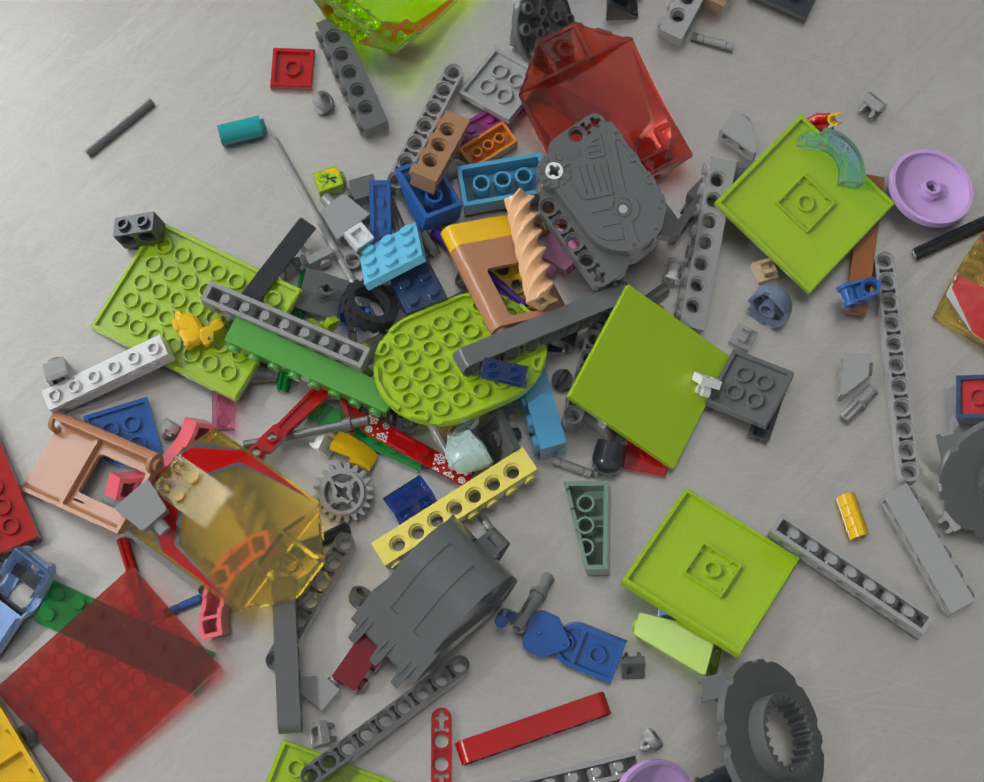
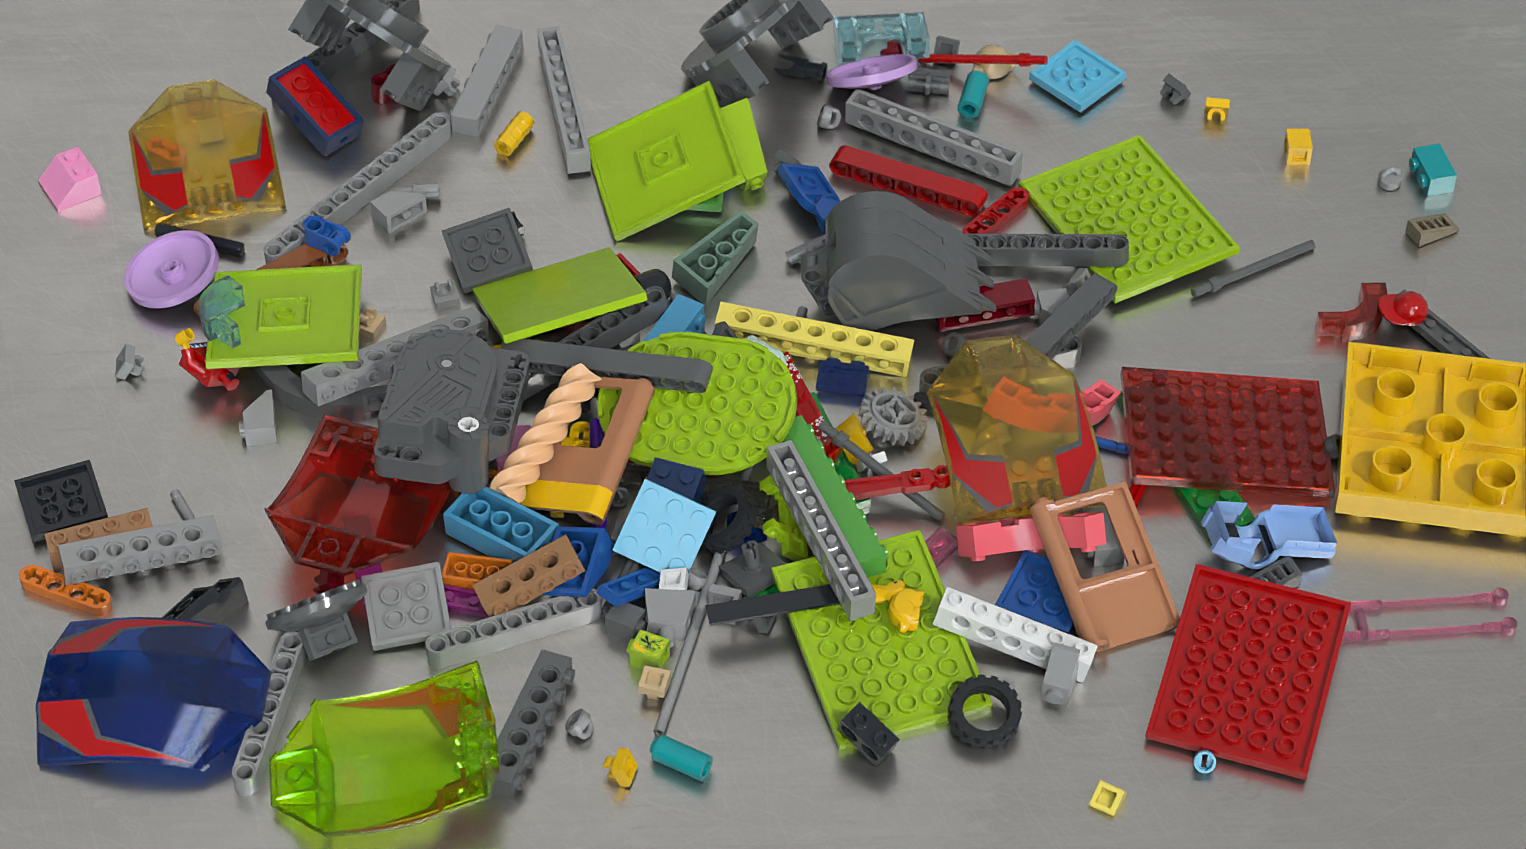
camera: 140 degrees left, 25 degrees down
light grey torso [115,479,171,537] -> none
light grey tile [160,418,182,441] -> none
red tile [270,48,316,91] -> none
clear blue bracket [480,357,529,388] -> none
white tile [691,371,722,398] -> none
sand blue cylinder [748,284,793,328] -> none
none -> yellow tile [603,748,638,787]
none -> tan tile [638,666,671,701]
none -> black tyre [948,675,1022,749]

